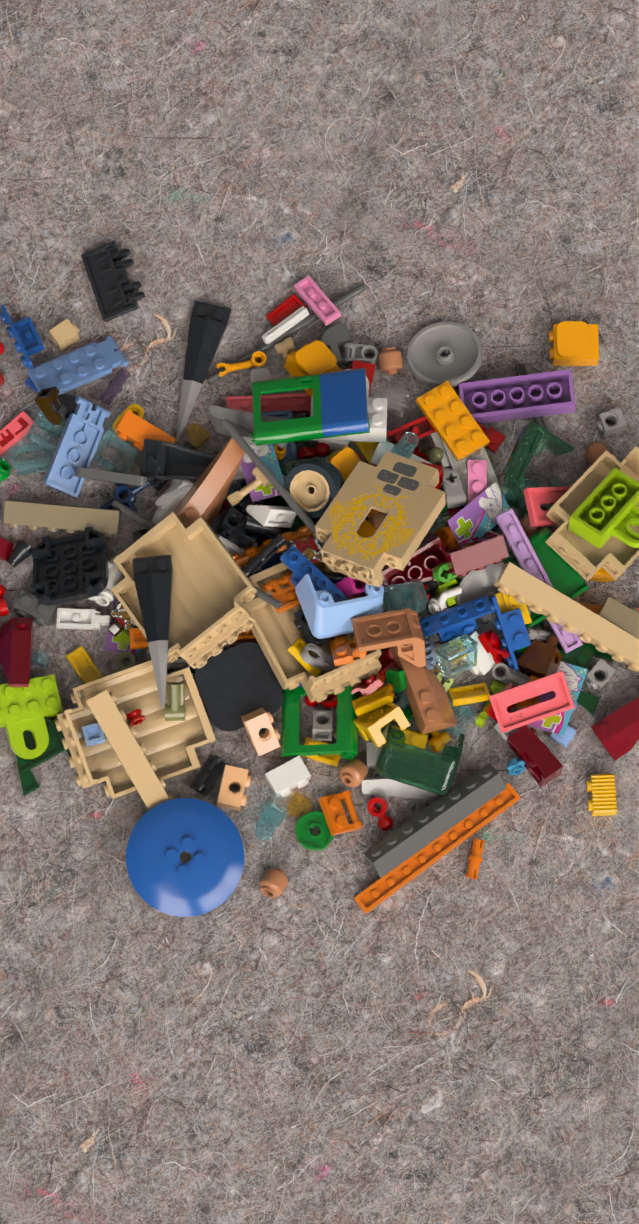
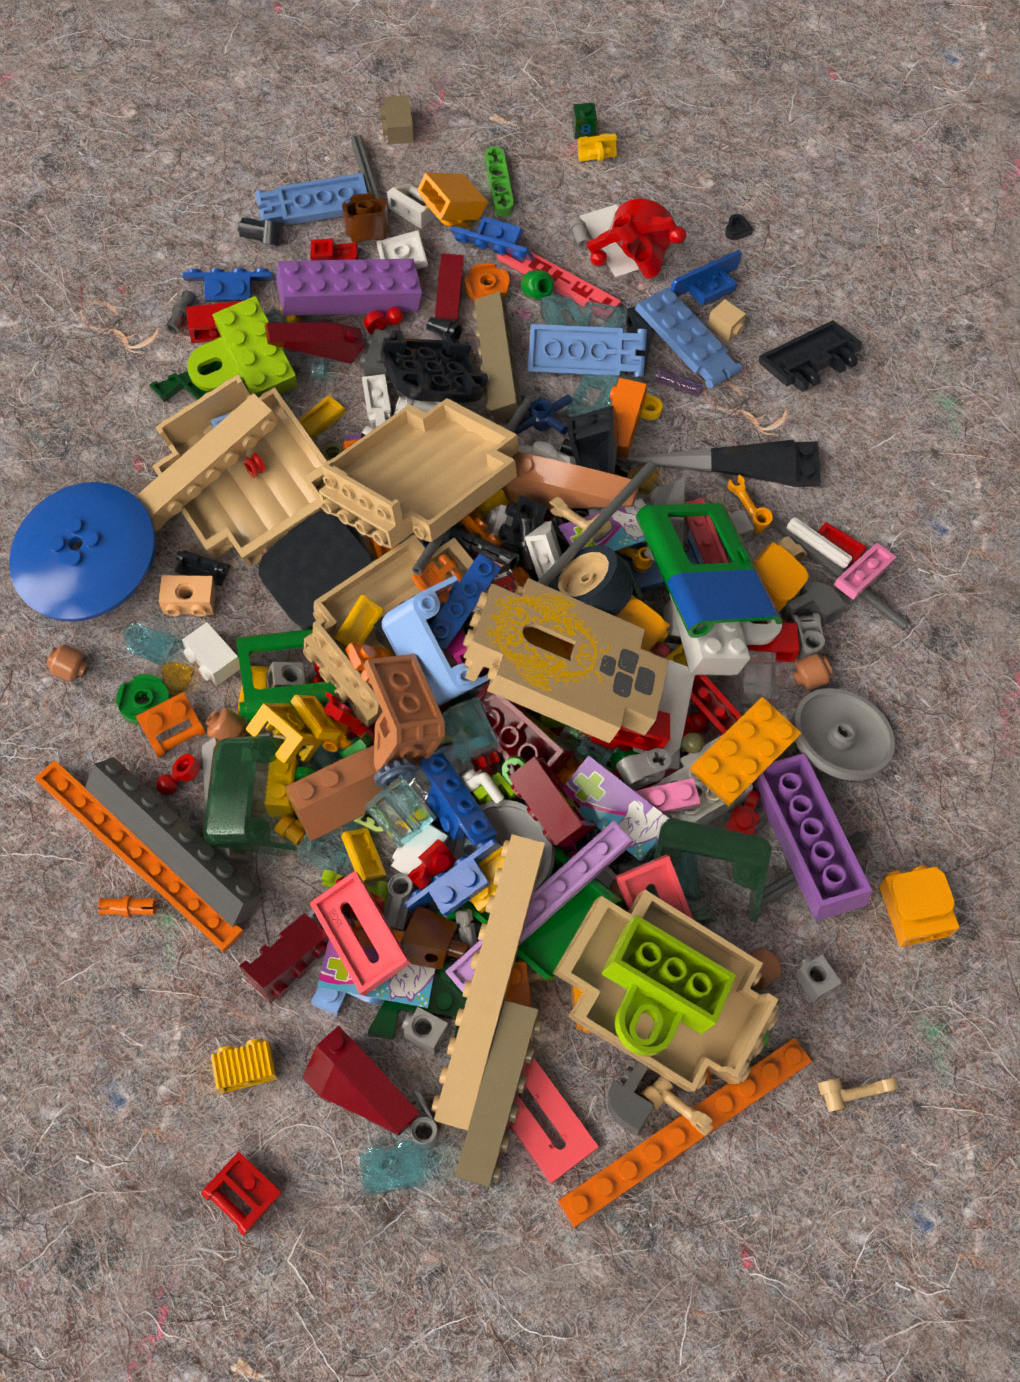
camera: 80 degrees right, 10 degrees down
dark brown leg [34,386,68,425] -> none
dark grey beam [75,467,148,487] -> none
black plate [132,555,173,709] -> none
olive piece [165,682,186,721] -> none
light nougat brick [241,708,281,756] -> none
red plate [297,442,330,463] -> none
light grey piece [300,643,338,673] -> none
clear light blue piece [390,432,419,459] -> none
dark azure plate [506,758,526,776] -> none

